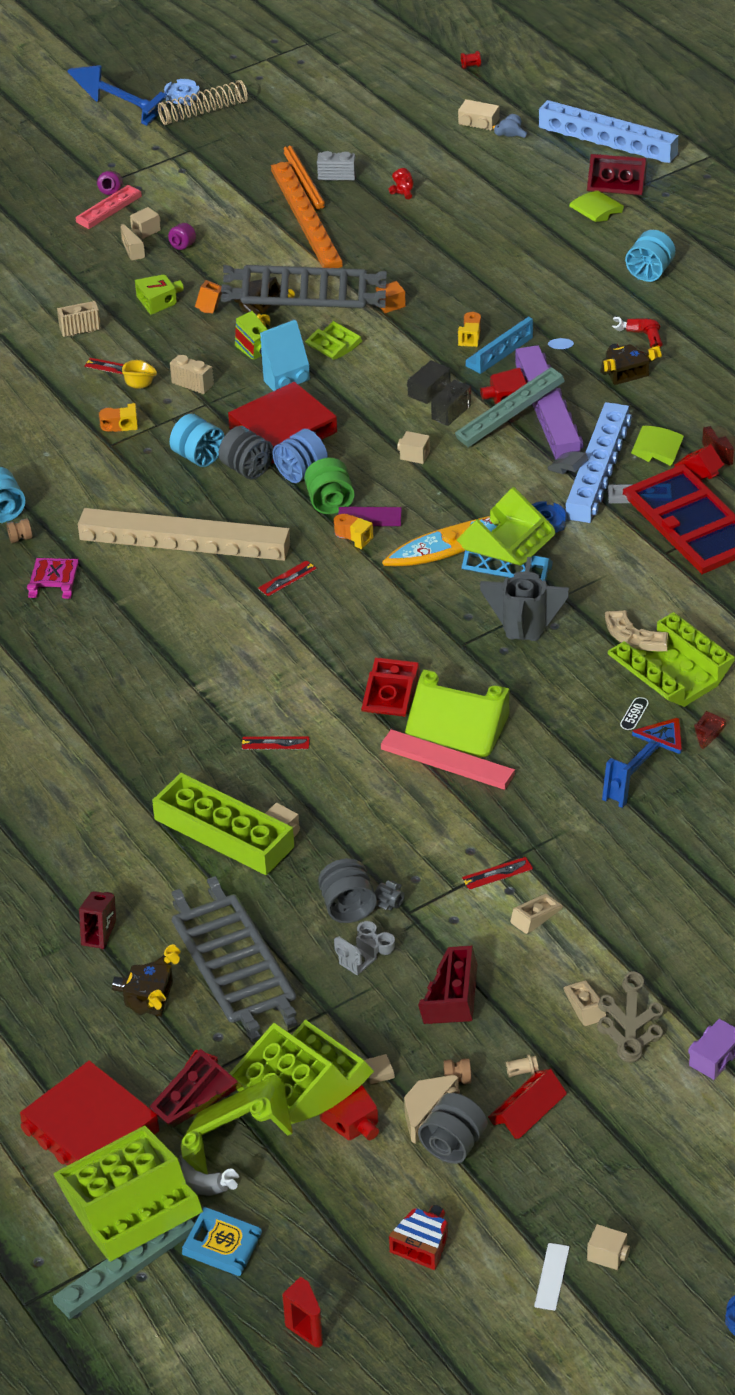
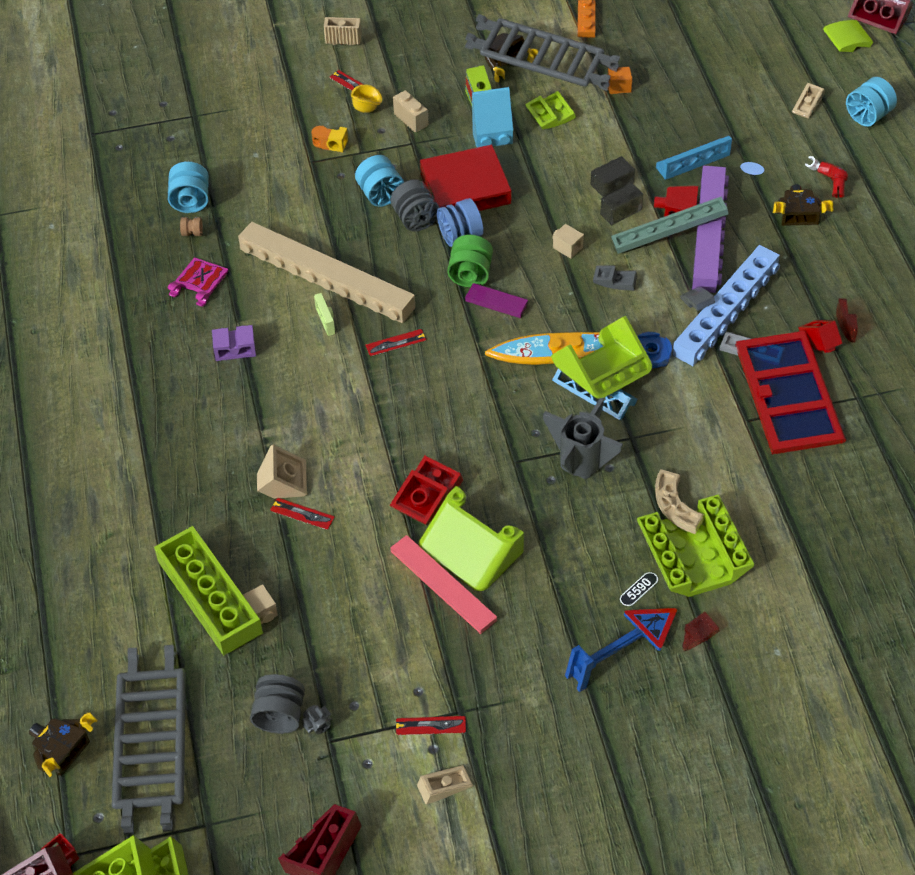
camera: 20 degrees right, 10 degrees up
dark red torso [79,891,116,949] -> none
lime torso [135,275,184,315] -> none
orange brick [195,280,222,314] -> none
leg [334,514,374,549] -> none
light grey piece [334,921,395,976] -> none
yellow leg [458,312,481,347] -> none
lime slope [631,426,684,466] -> none
none -> medium lavender brick [212,325,256,361]
none -> tan slope [257,444,307,499]
none -> yellowish green plate [314,293,335,336]
none -> dark grey slope [593,266,637,291]
none -> tan slope [792,83,824,119]

